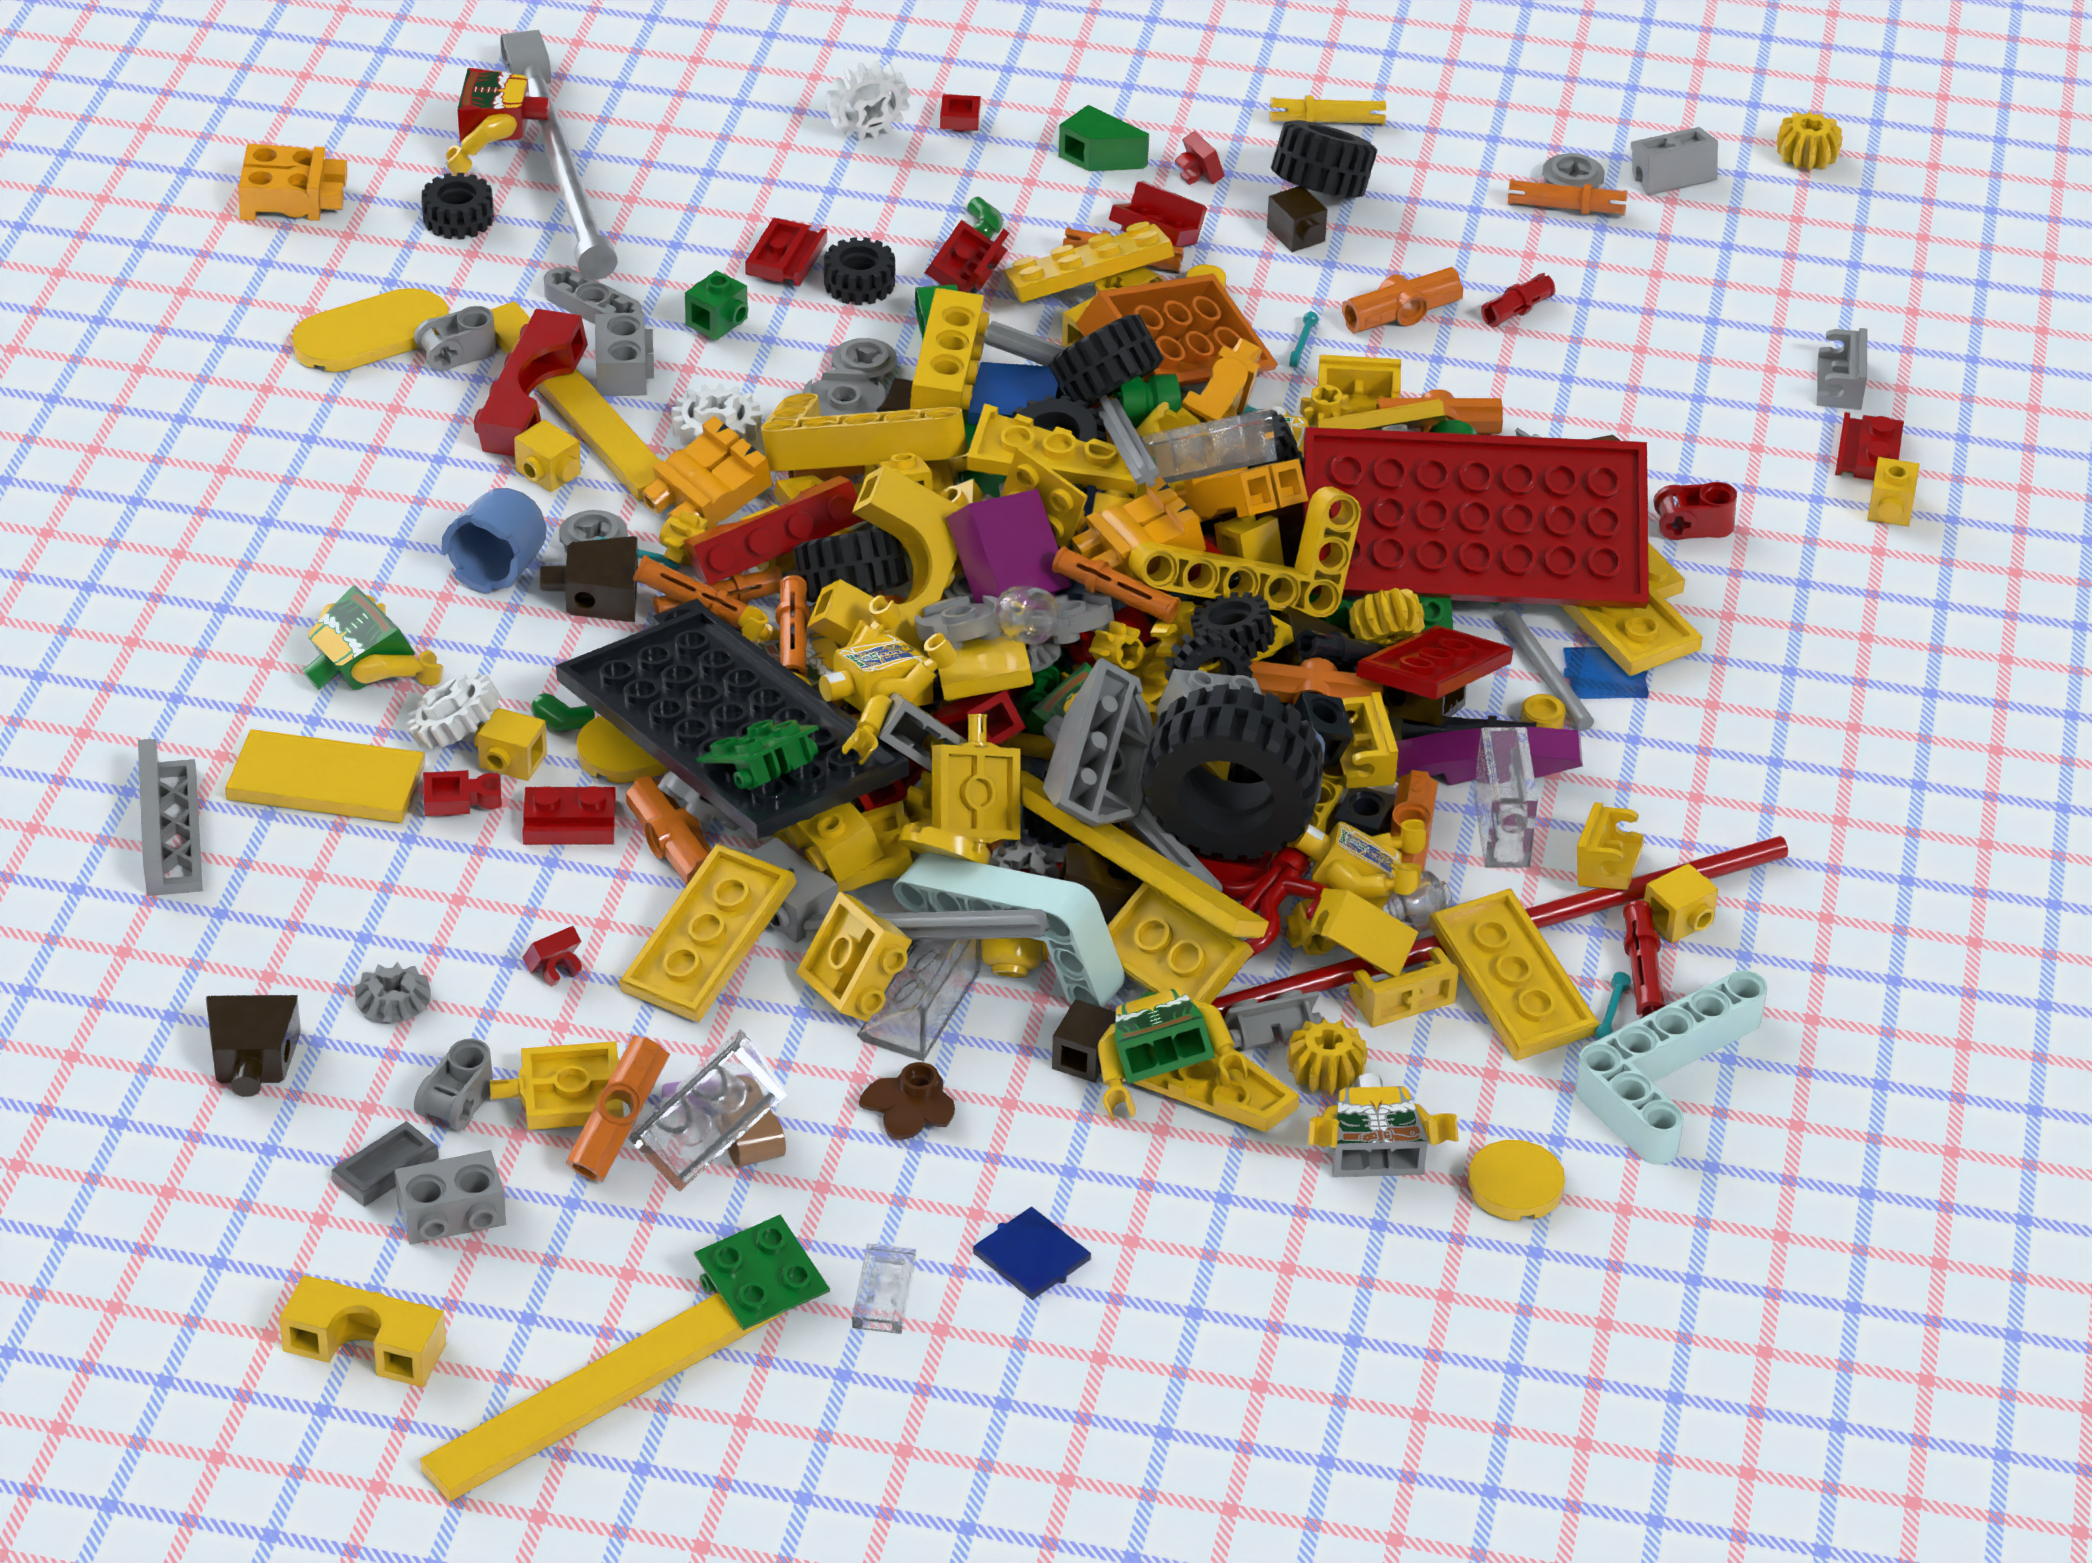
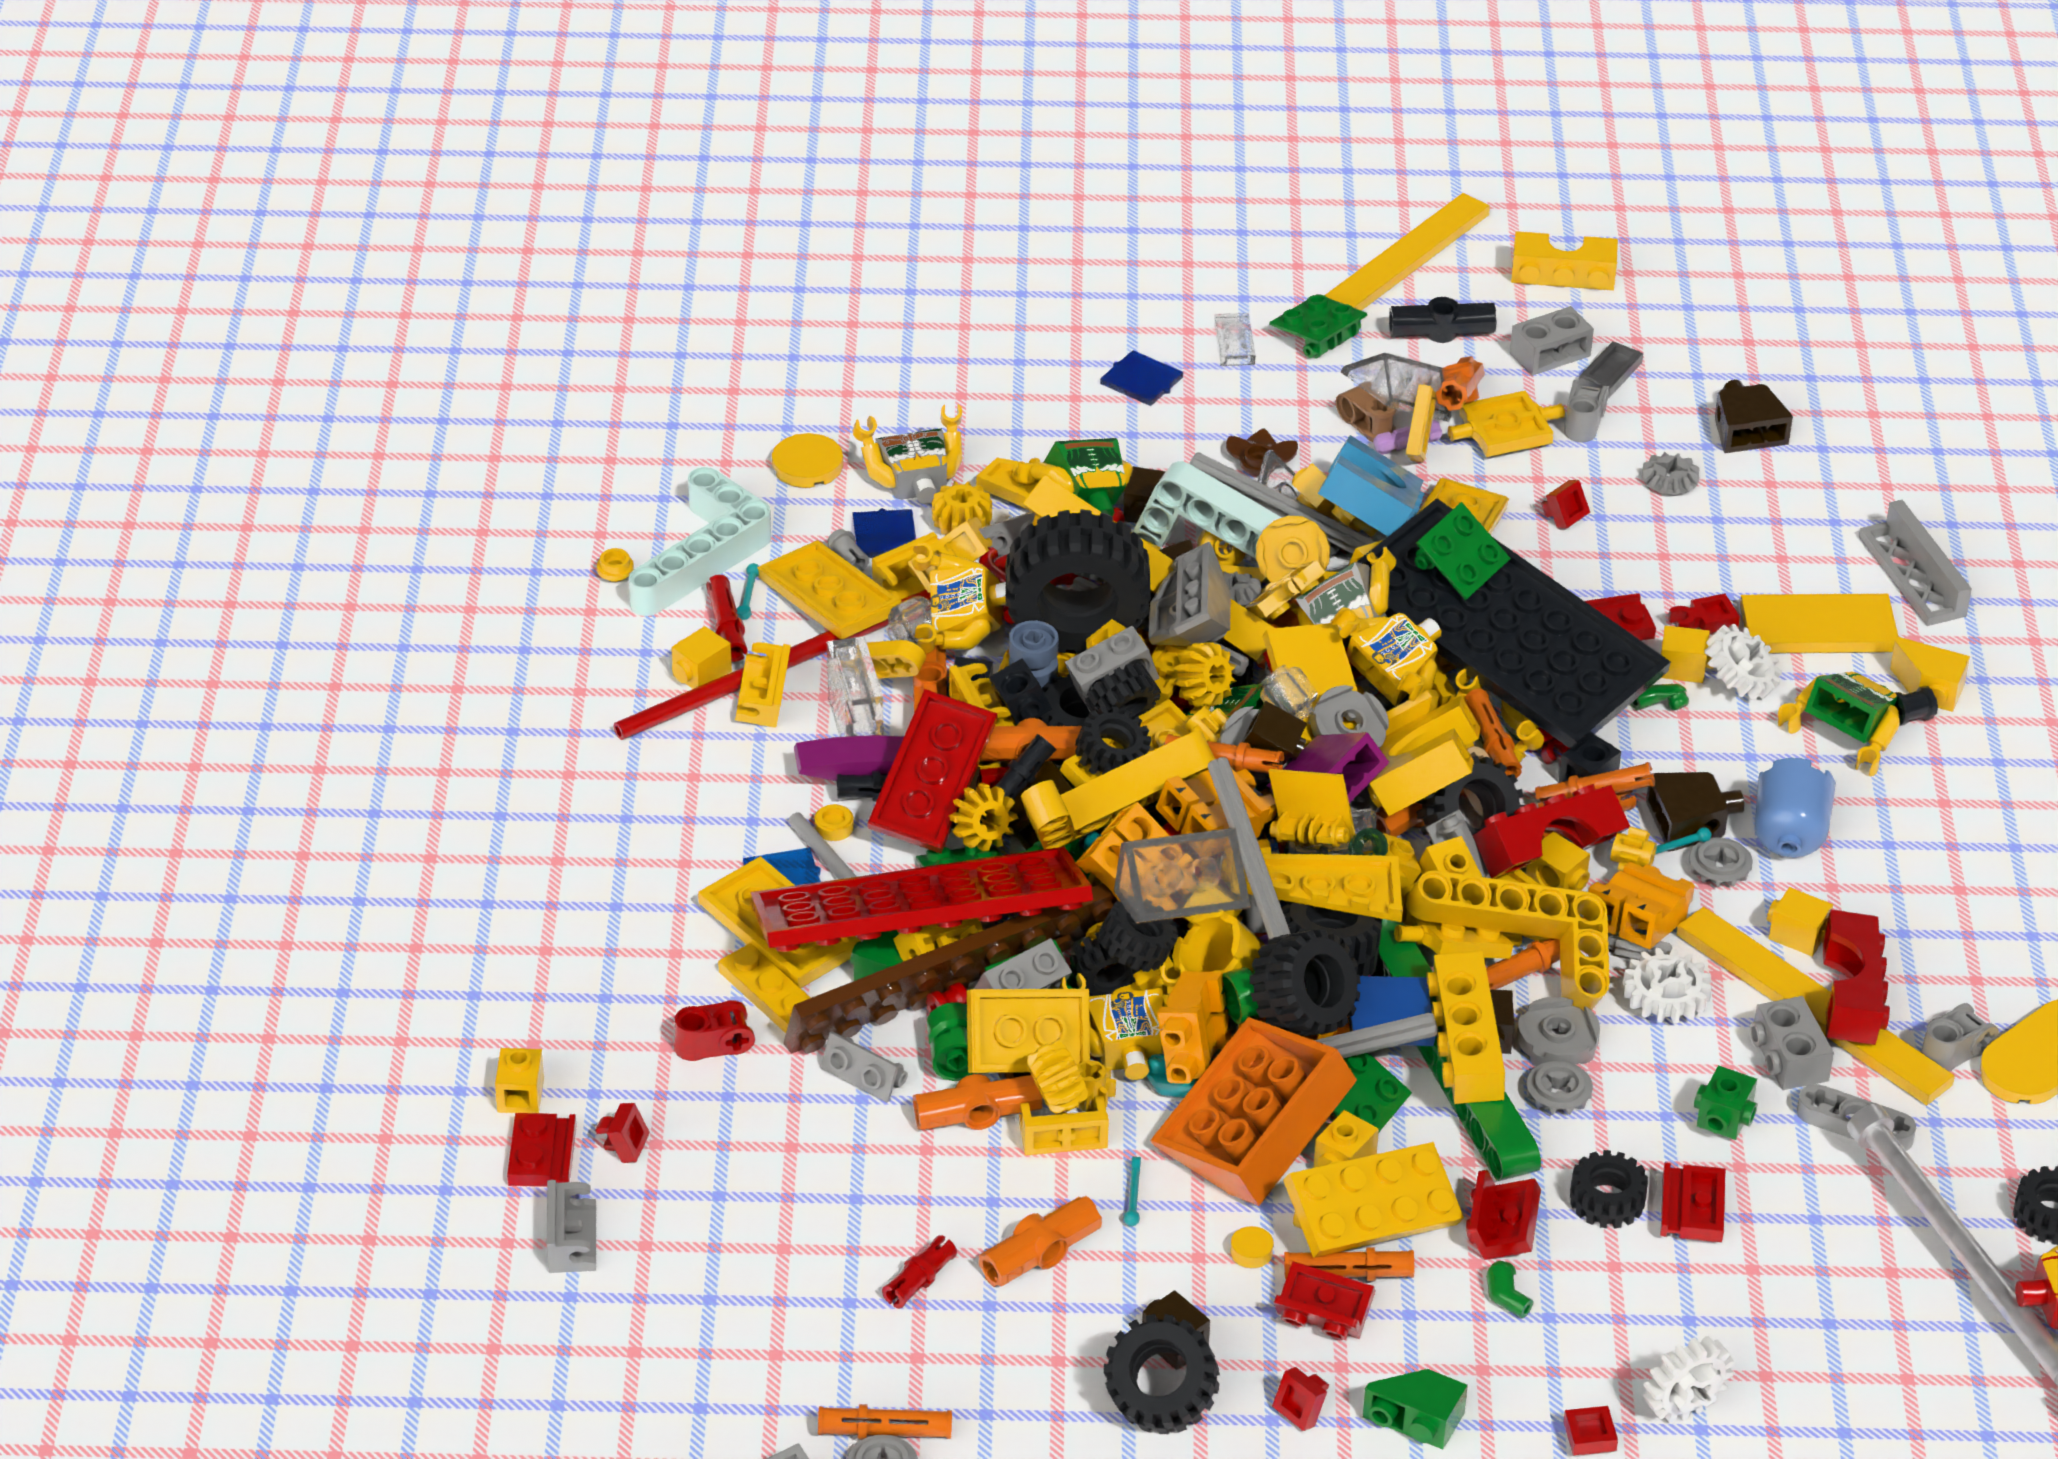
camera: 170 degrees right, 0 degrees up
none -> red tile [595,1103,650,1163]
none -> yellow plate [597,548,634,582]
none -> light grey pin [828,529,869,571]
none -> yellow beam [833,640,926,680]
none -> clear blue piece [852,508,916,558]
none -> yellow gear [1027,1041,1088,1115]
none -> dark brown brick [1242,701,1307,766]
none -> dark azure arch [1318,435,1425,536]
none -> clear green bush [1348,828,1388,856]
none -> black piece [1389,296,1497,343]
none -> yellow tile [1406,384,1437,463]
none -> yellow slope [1890,636,1970,712]
none -> black bush [1894,686,1938,726]

